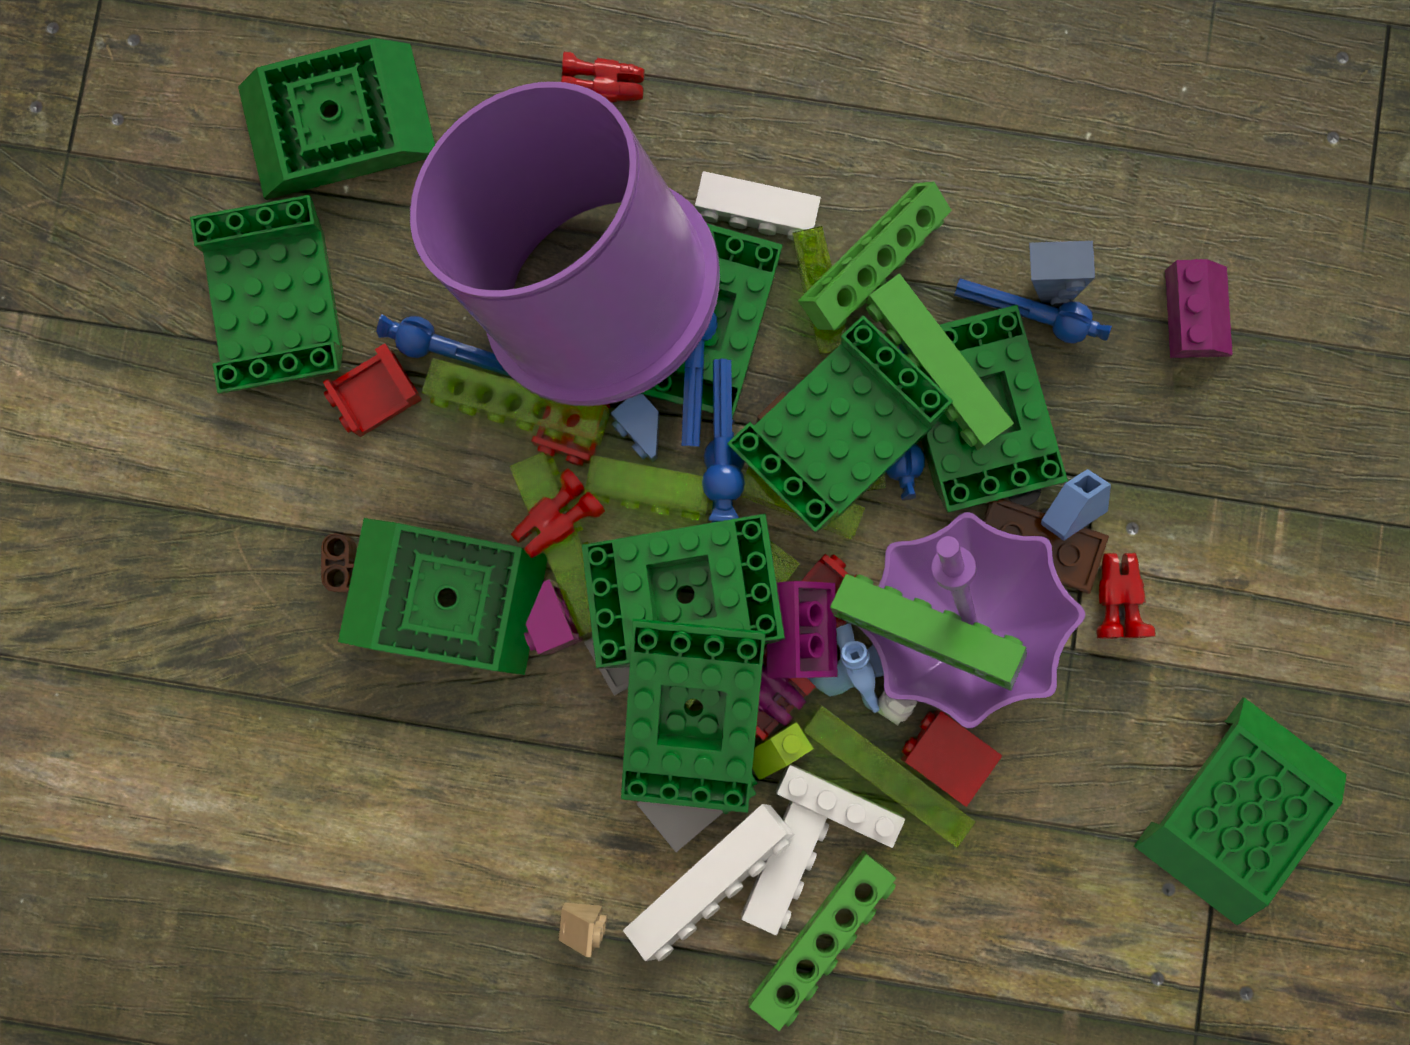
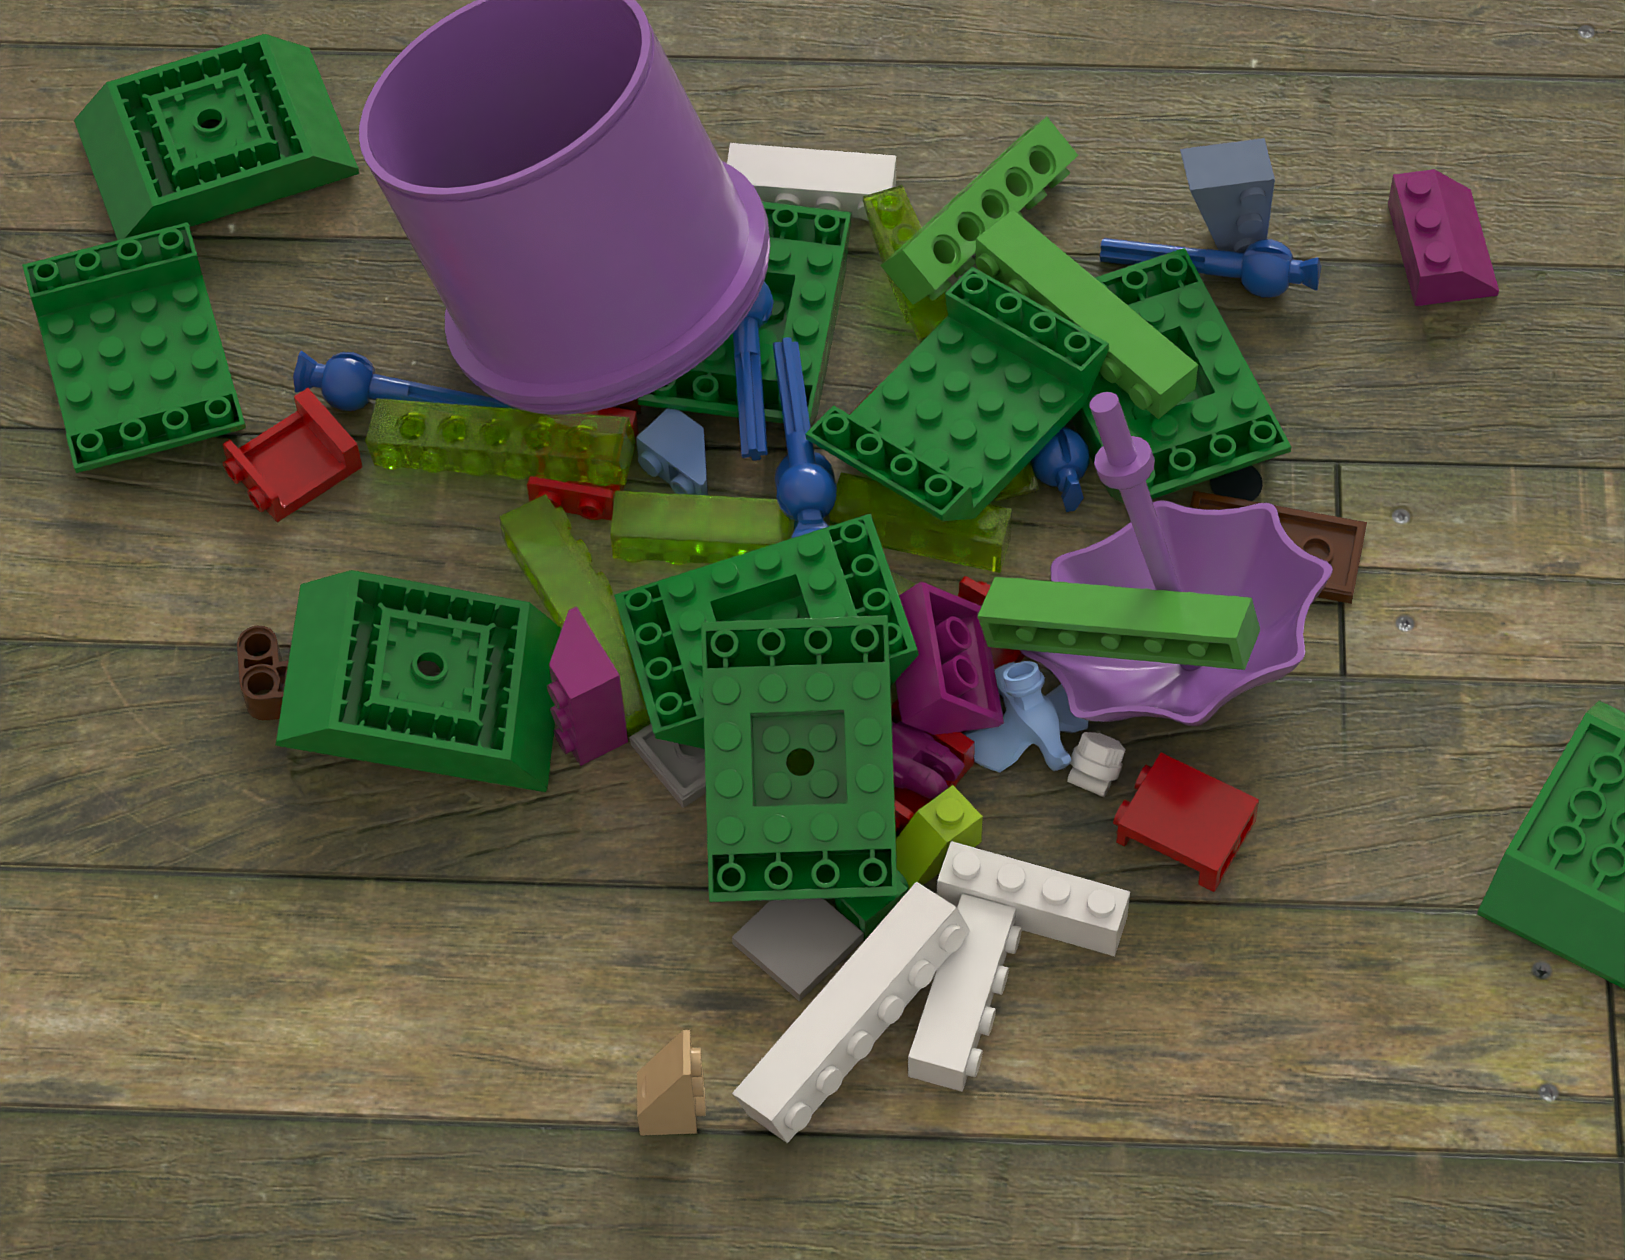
camera: 10 degrees left, 25 degrees down
red piece [510,468,605,558] -> none
bright green brick [748,850,896,1031] -> none
clear neon green brick [801,705,976,848] -> none
medium blue slope [1041,469,1111,541] -> none
red piece [1096,553,1156,639] -> none

